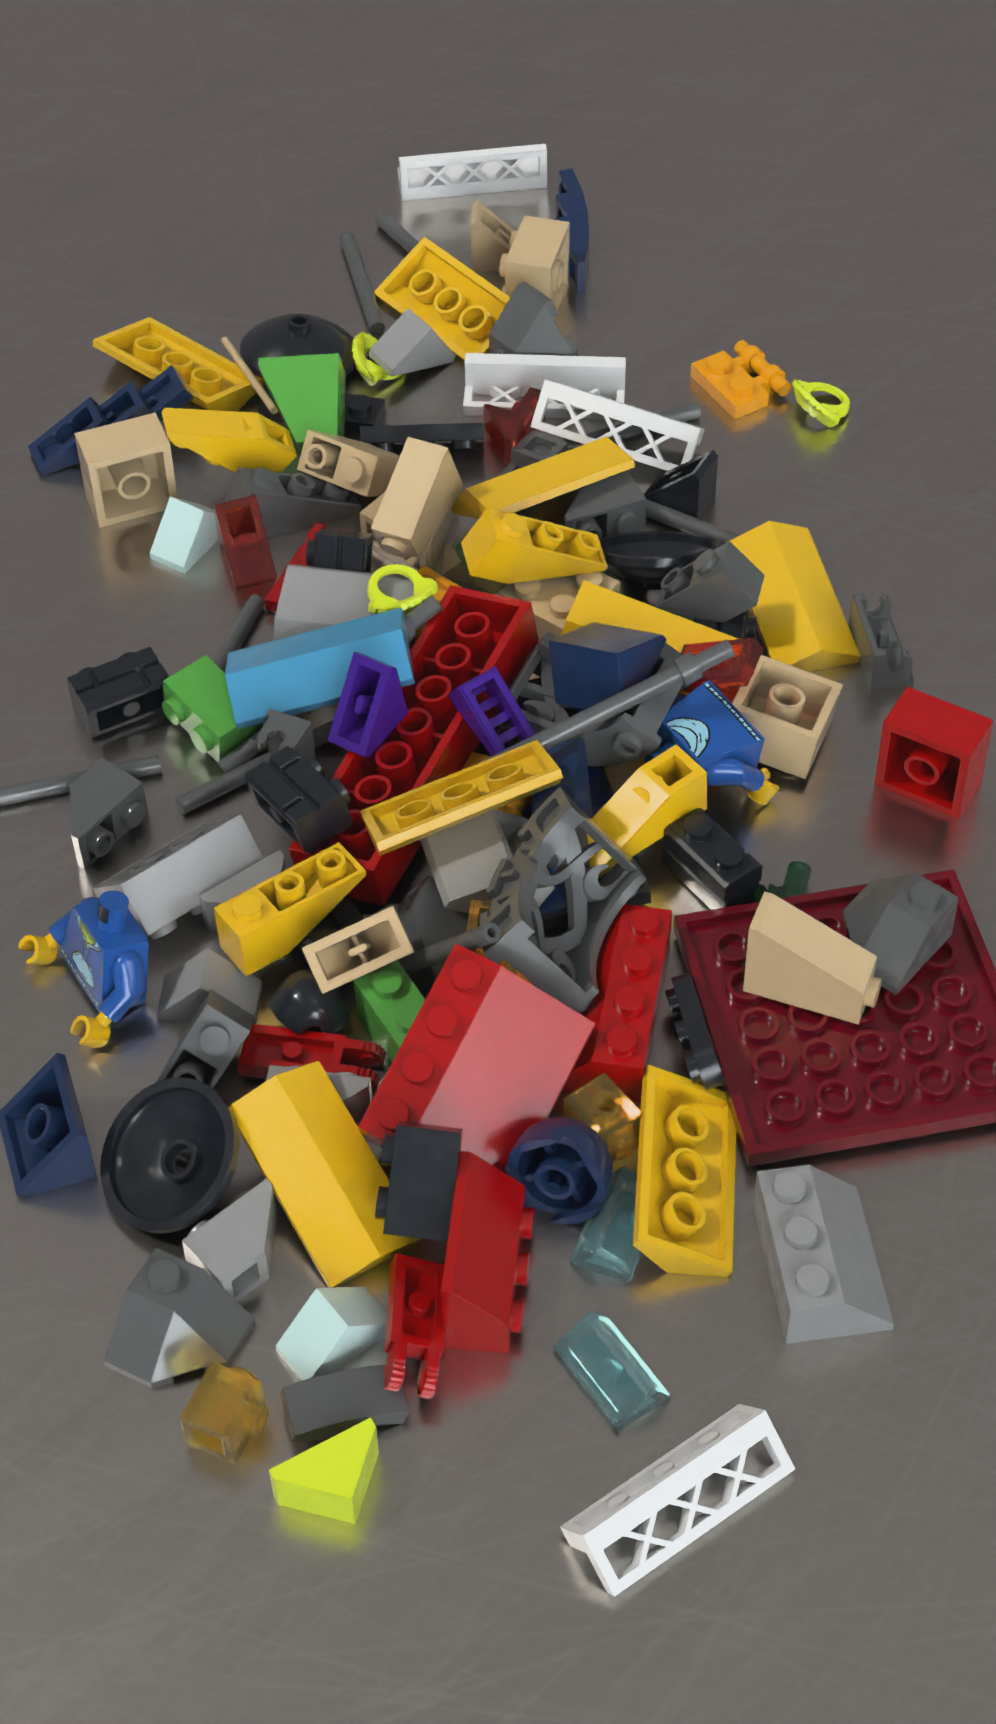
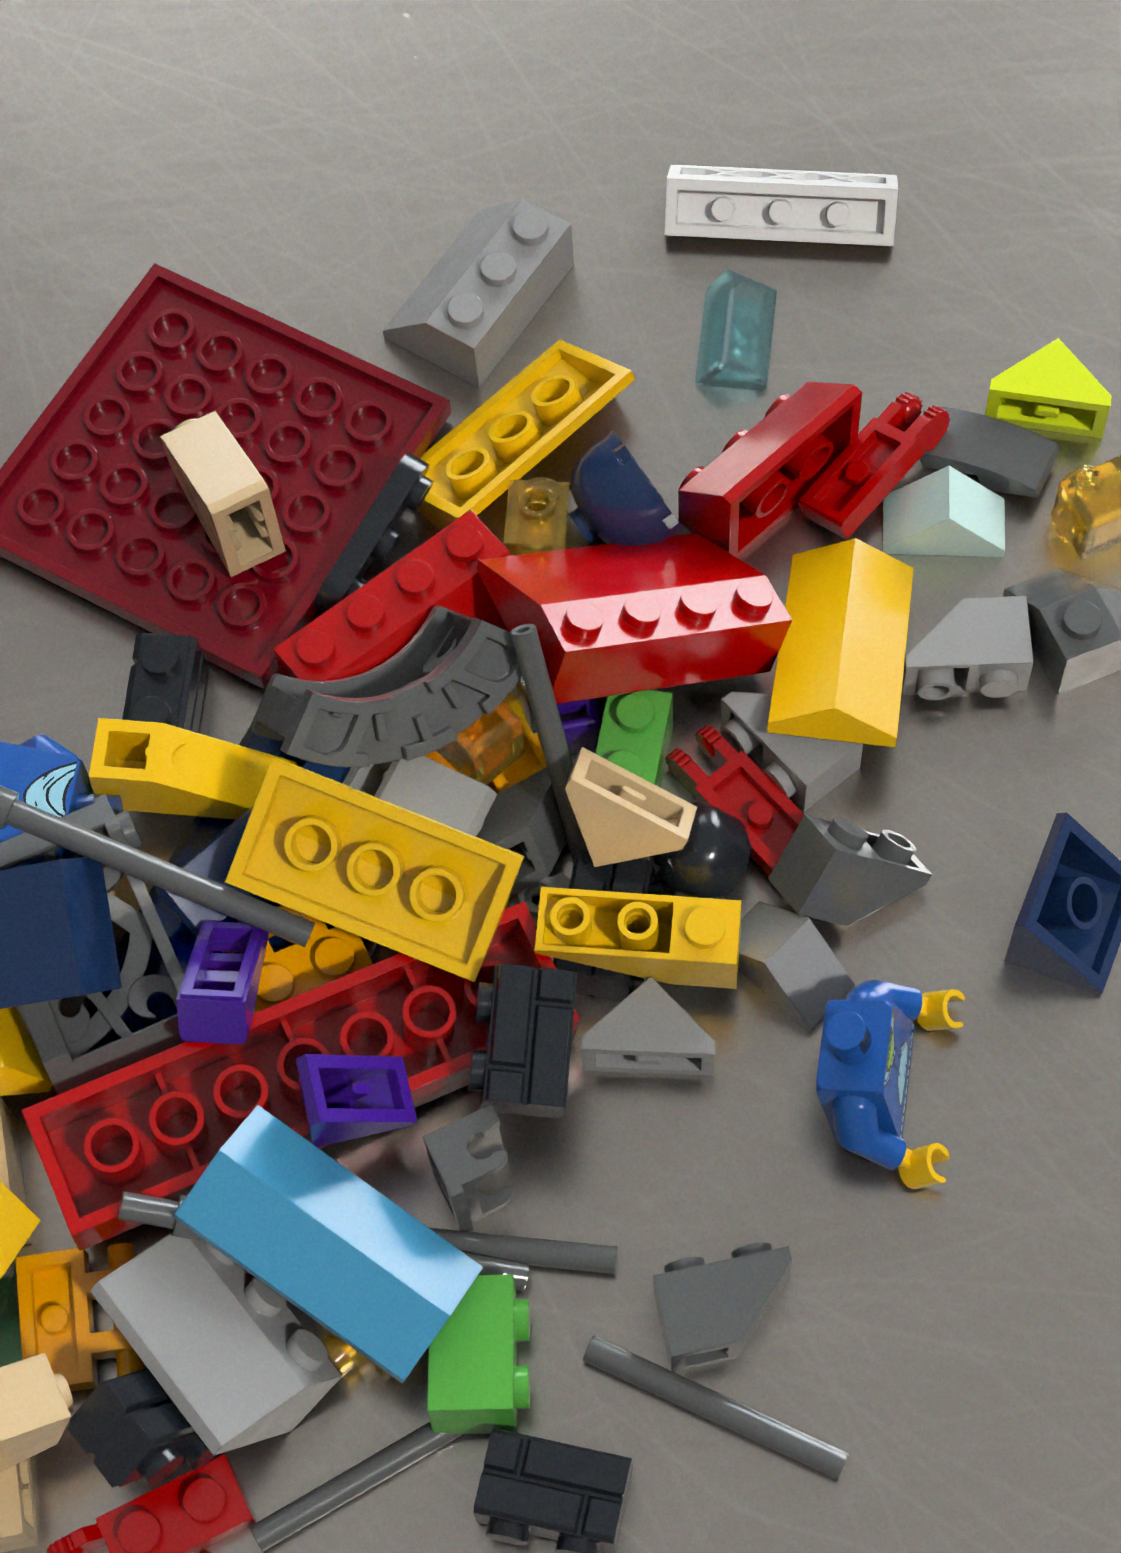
camera: 135 degrees left, 15 degrees up
light grey slope [92,814,264,940] -> none
black dish [100,1078,240,1234] -> none
neon yellow piece [367,564,438,615] -> none
black brick [375,1121,463,1242] -> none
clear light blue slope [570,1166,642,1282] -> none
clear green arm [754,861,811,902] -> none
dark grey slope [843,873,959,995] -> none

